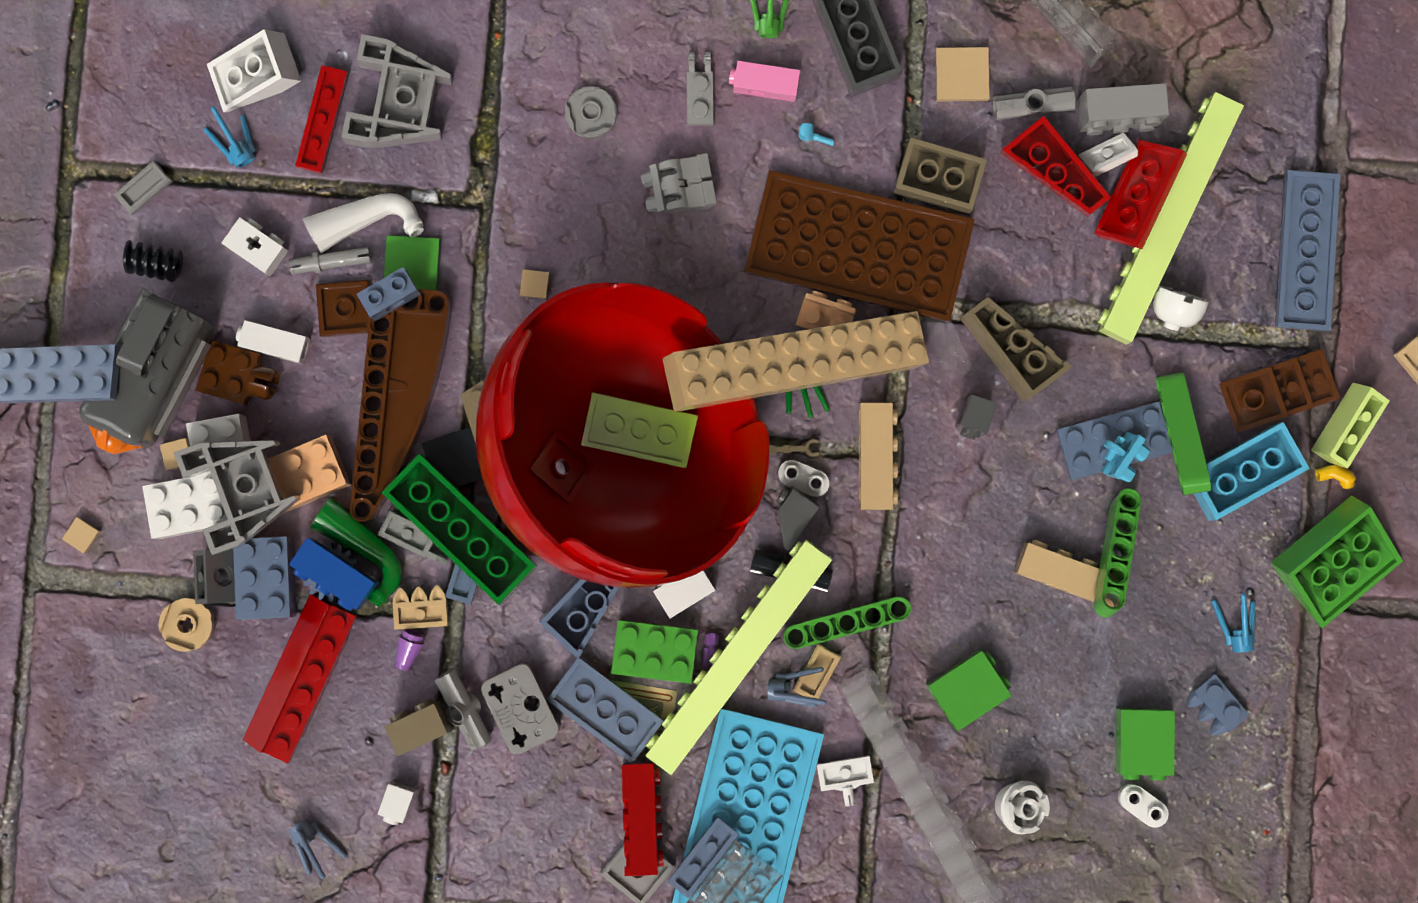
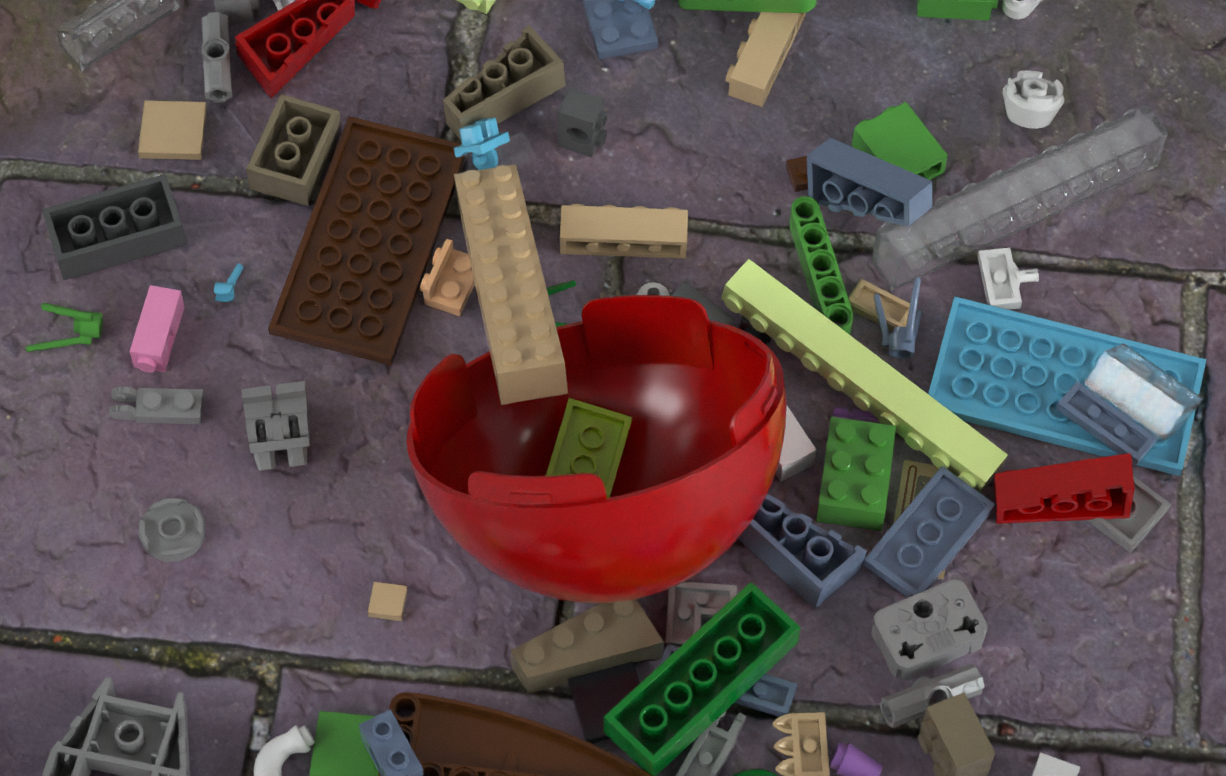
camera: 85 degrees left, 25 degrees down
none -> medium azure hips [454,117,510,170]
none -> reddish brown plate [786,156,808,192]
none -> sand blue wedge [807,138,932,226]

